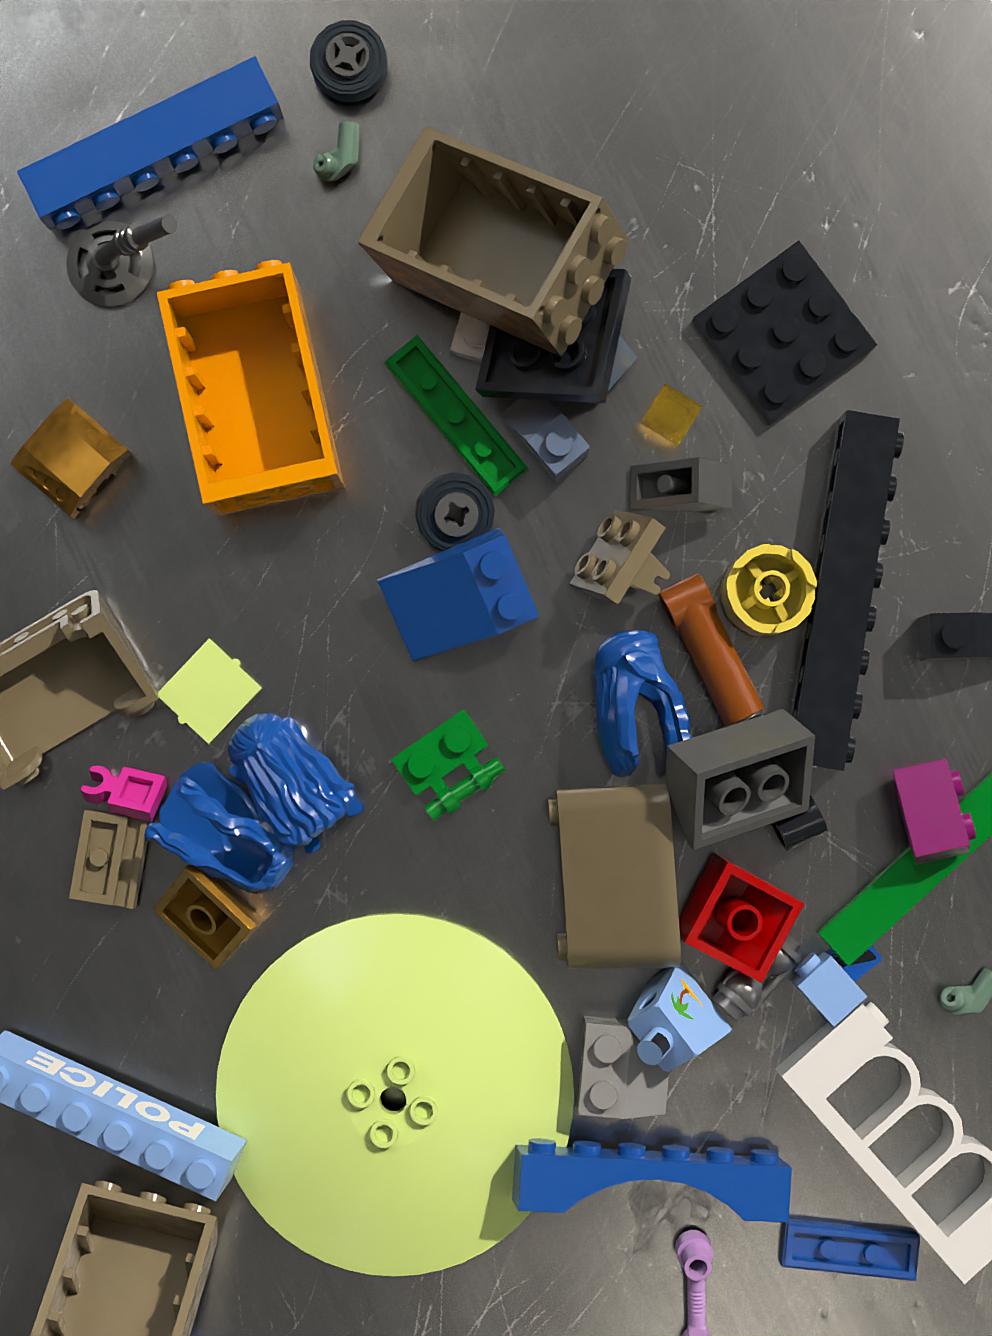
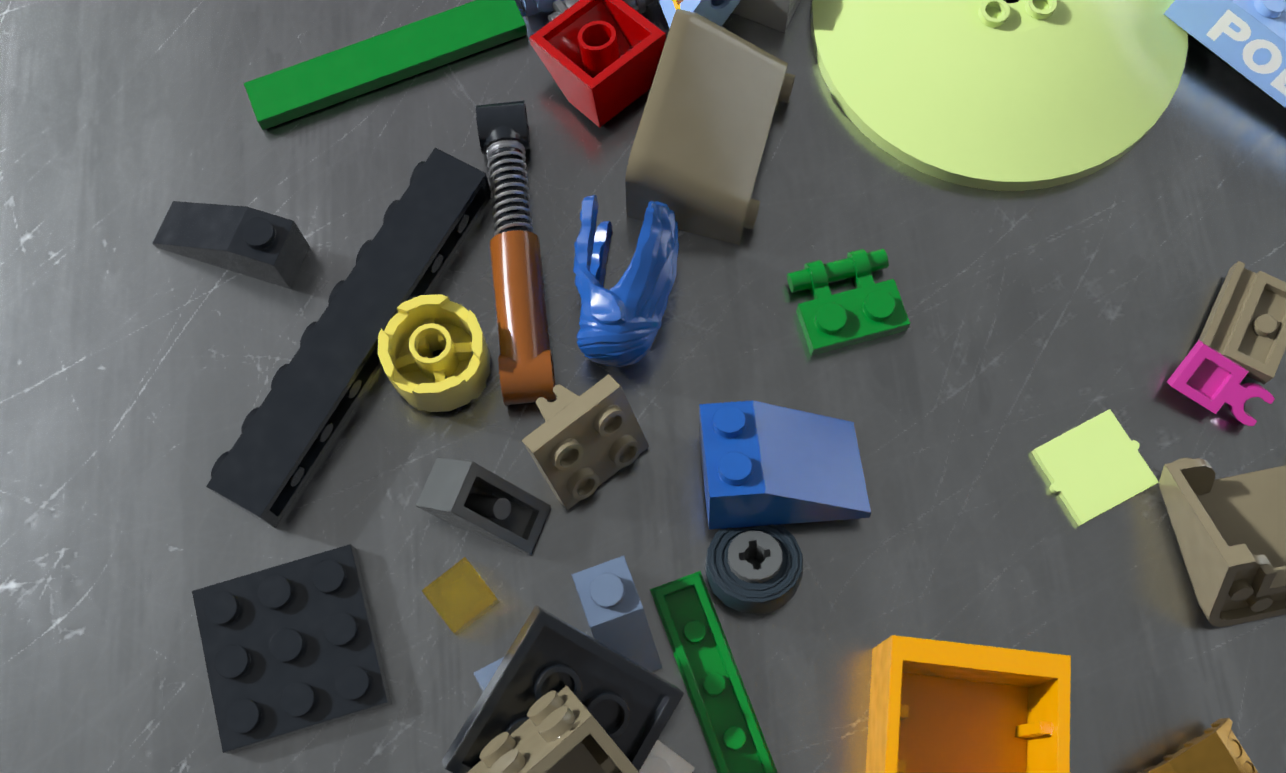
camera: 160 degrees left, 15 degrees down
blue hair [144,762,294,894] -> none
pearl gold slope [153,864,264,971] -> none
blue hair [228,713,364,854] -> none
dark grey slope [666,709,815,850] -> none
magenta brick [893,758,976,865] -> none

